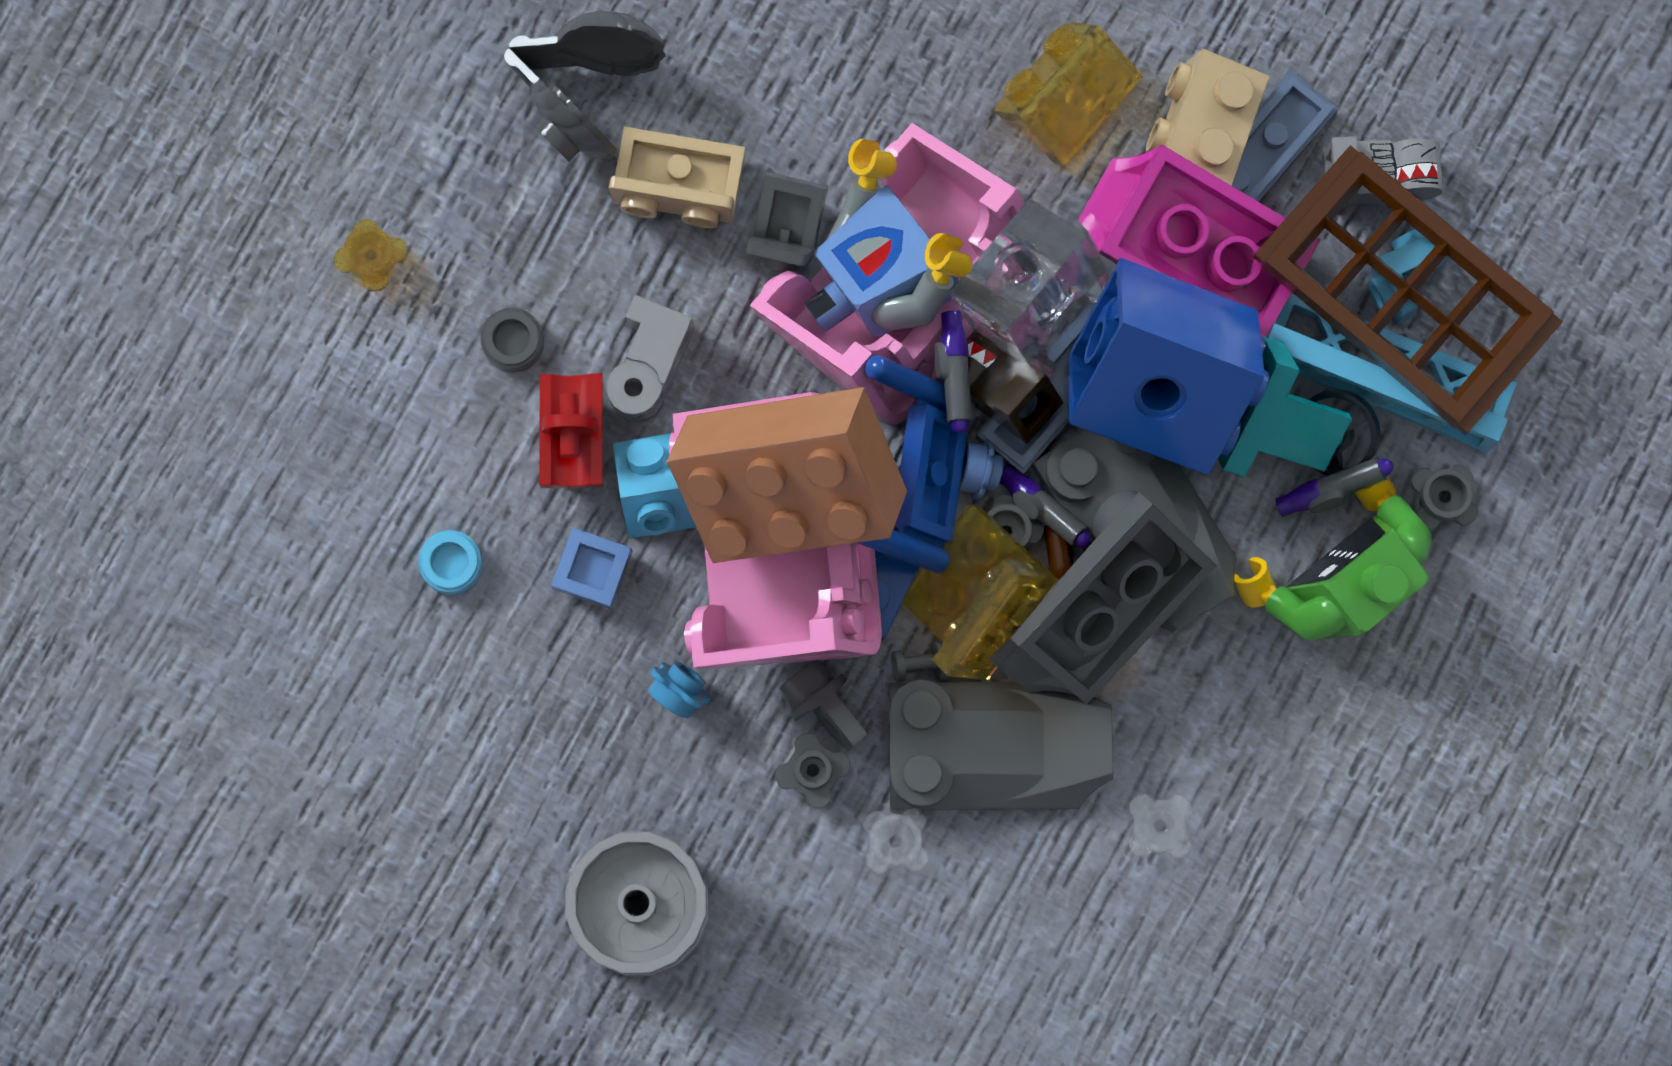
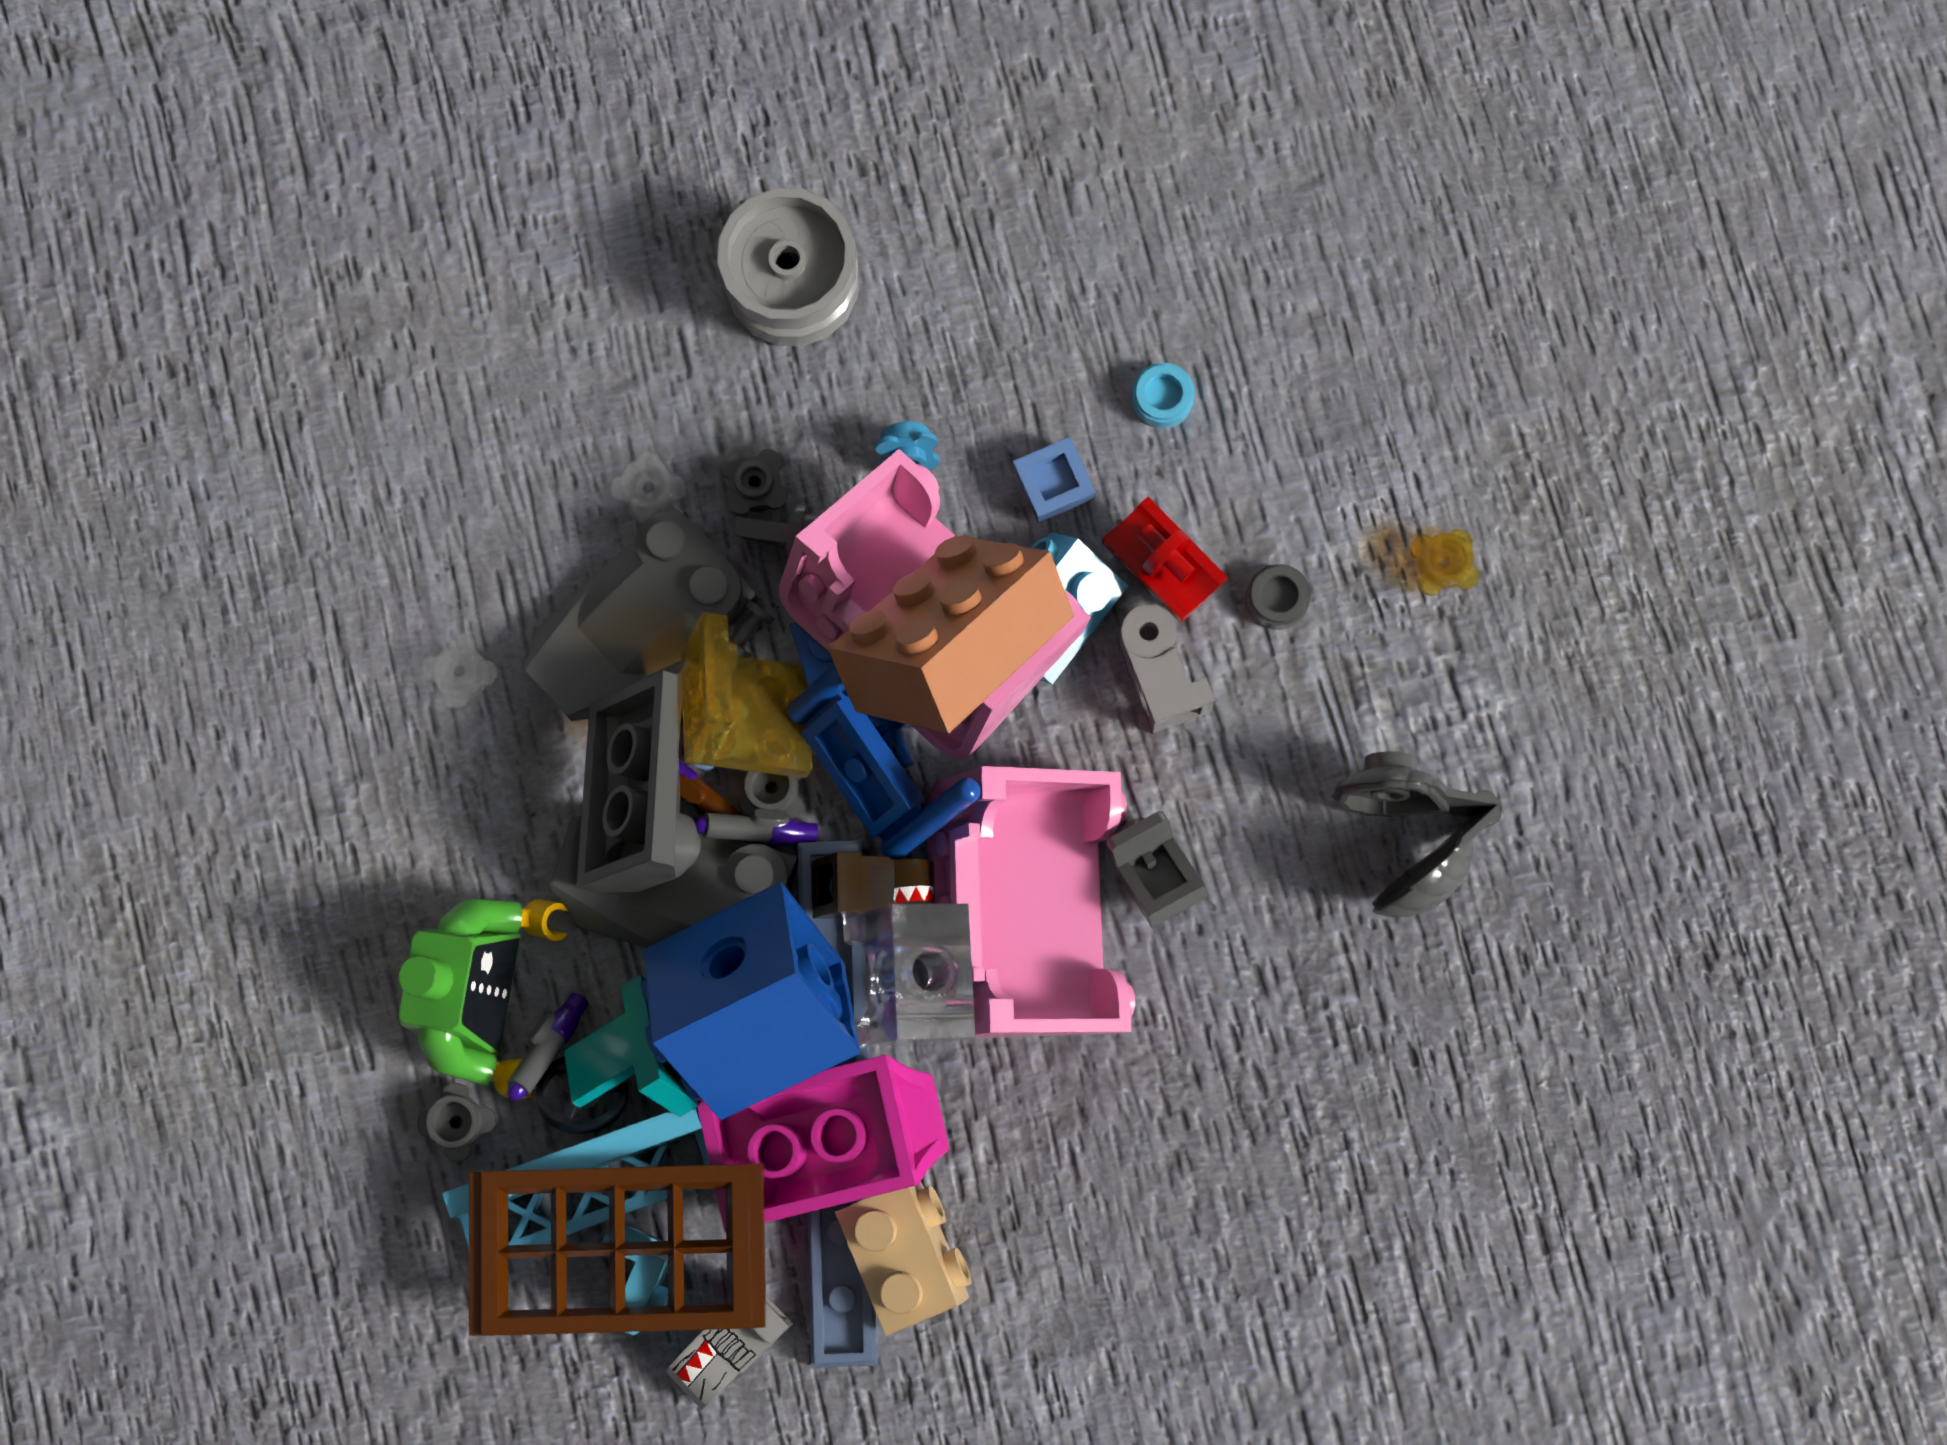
camera: 140 degrees right, 0 degrees up
tan bracket [609,126,746,228] -> none
torso [804,139,972,337] -> none
dark grey piece [934,310,972,434] -> none
medium blue plate [959,440,1003,501] -> none
clear yellow bracket [994,22,1144,166] -> none

